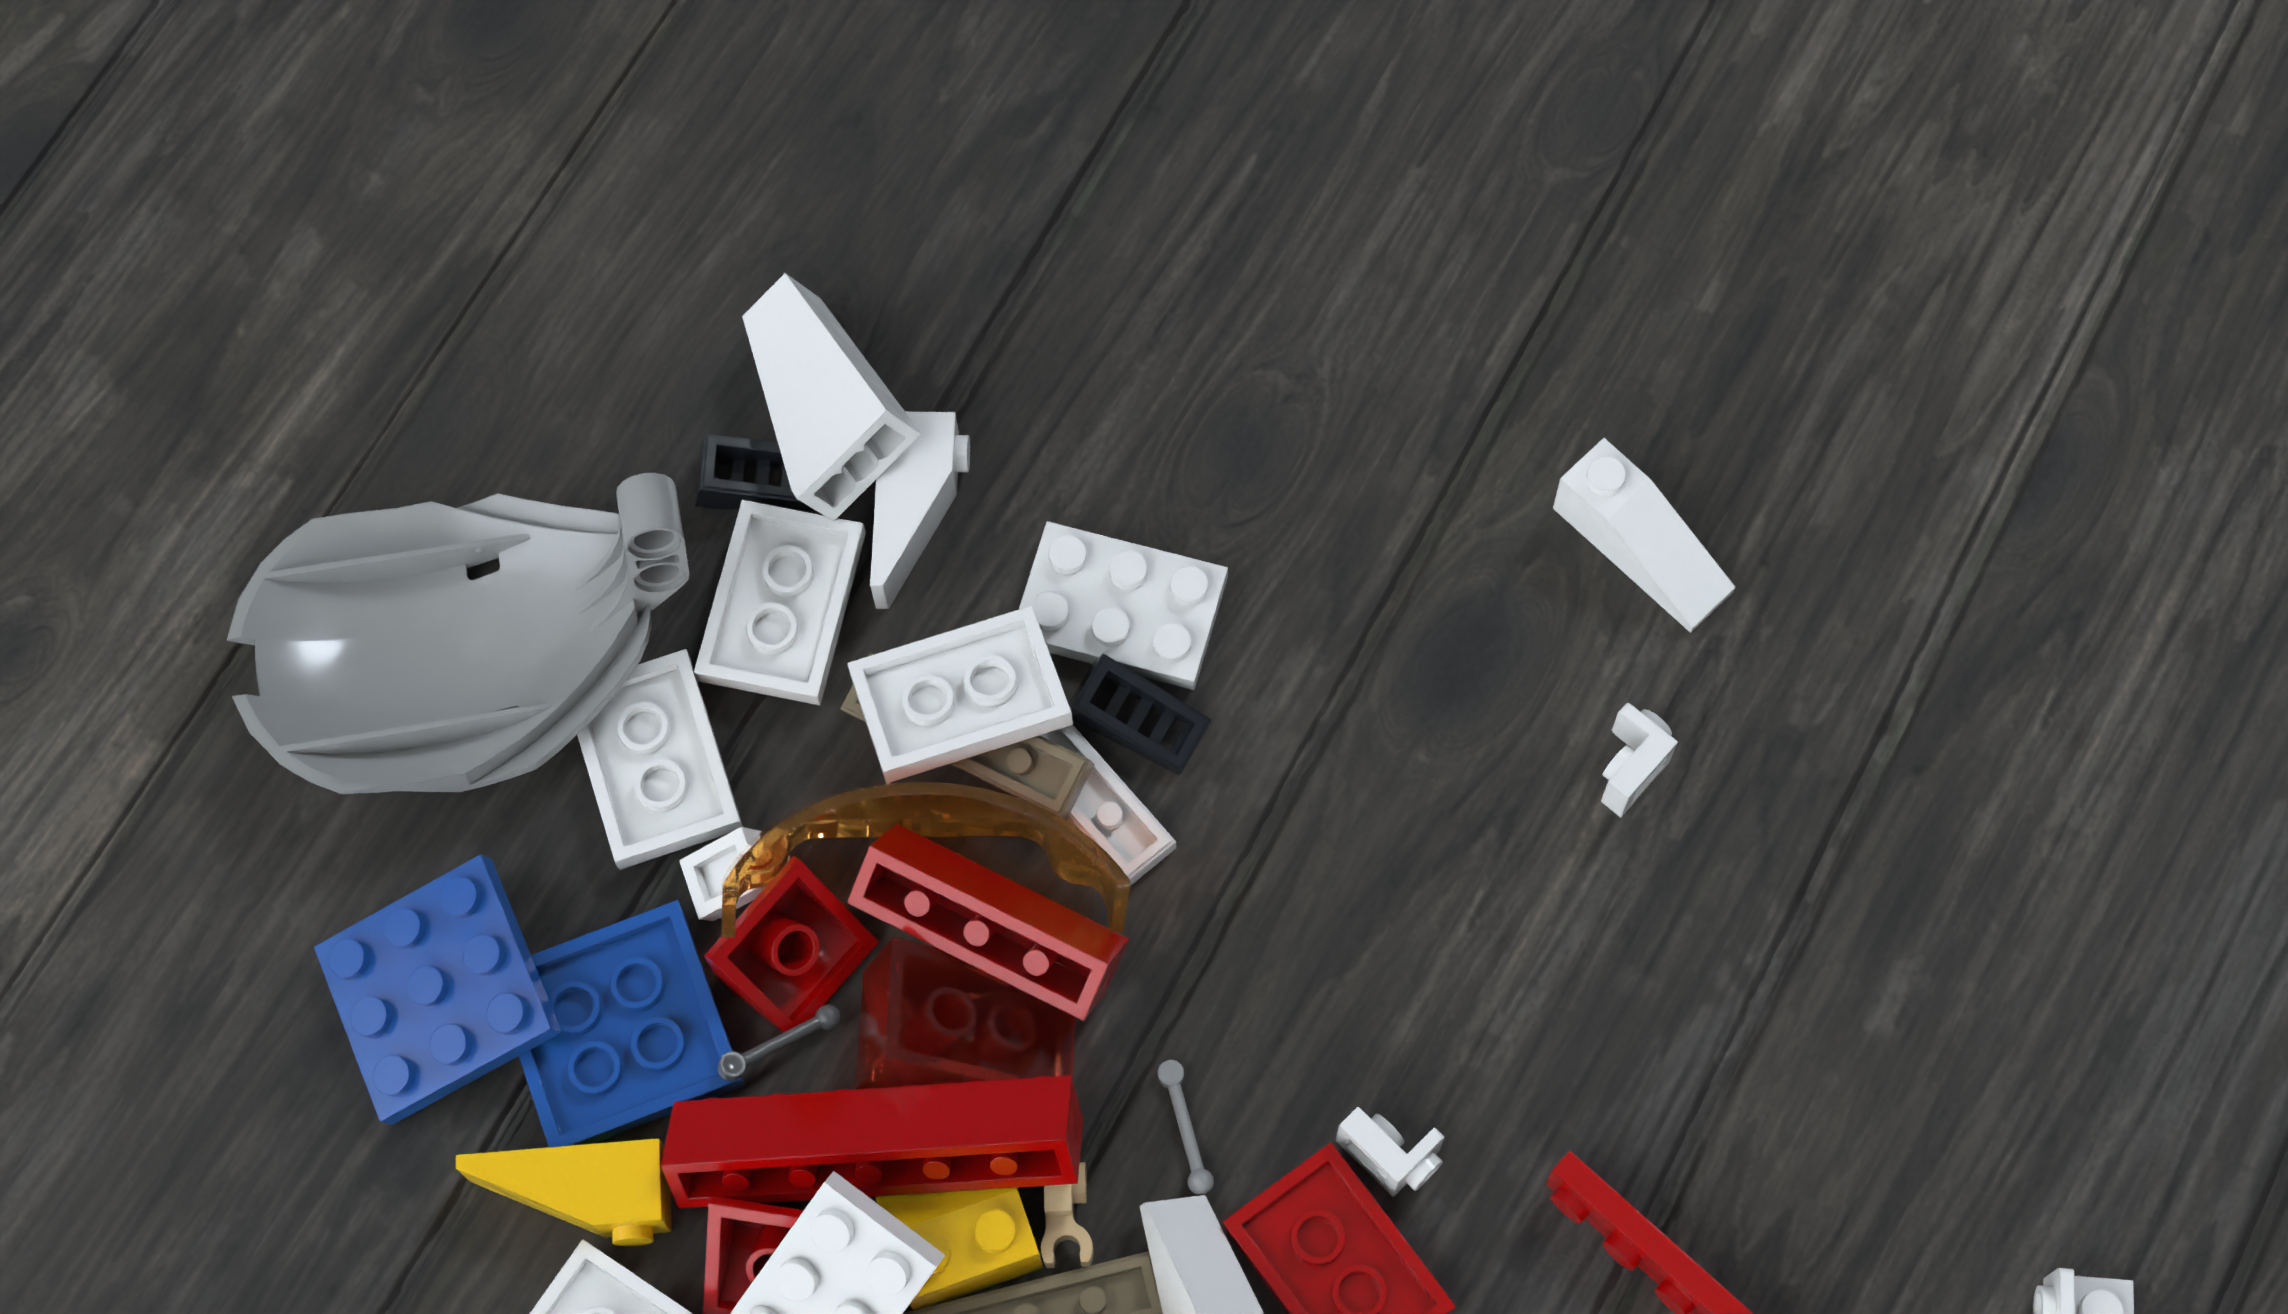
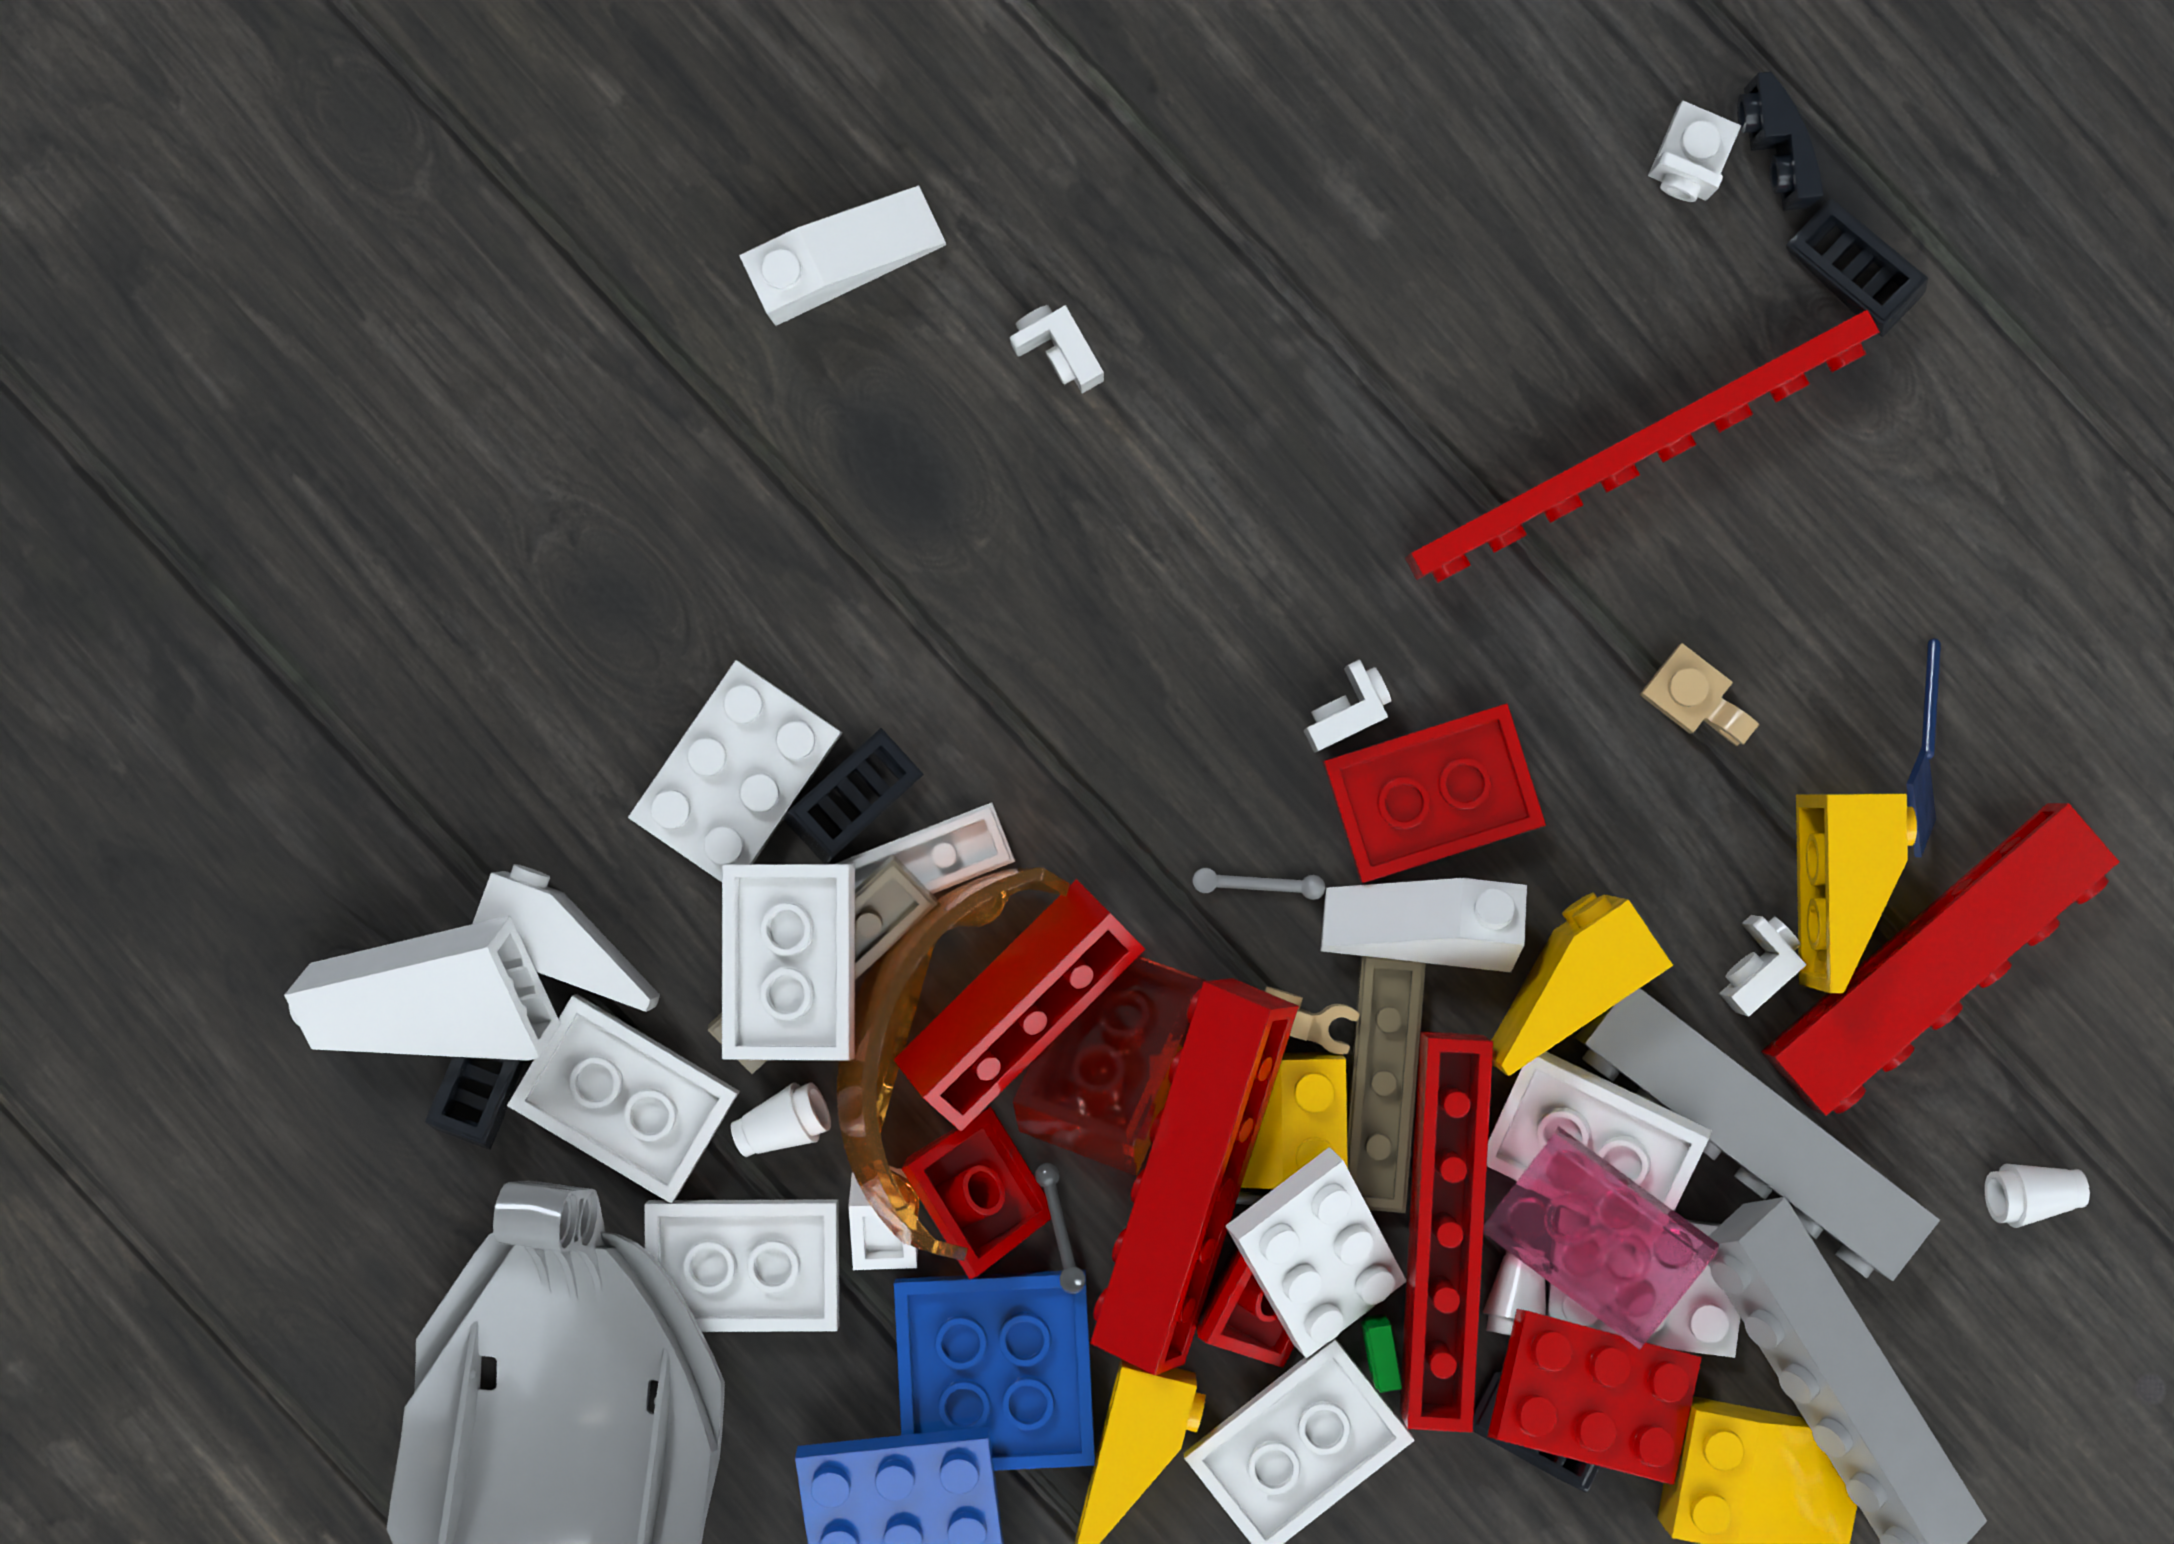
camera: 70 degrees left, 20 degrees up
none -> white cone [731,1083,831,1157]

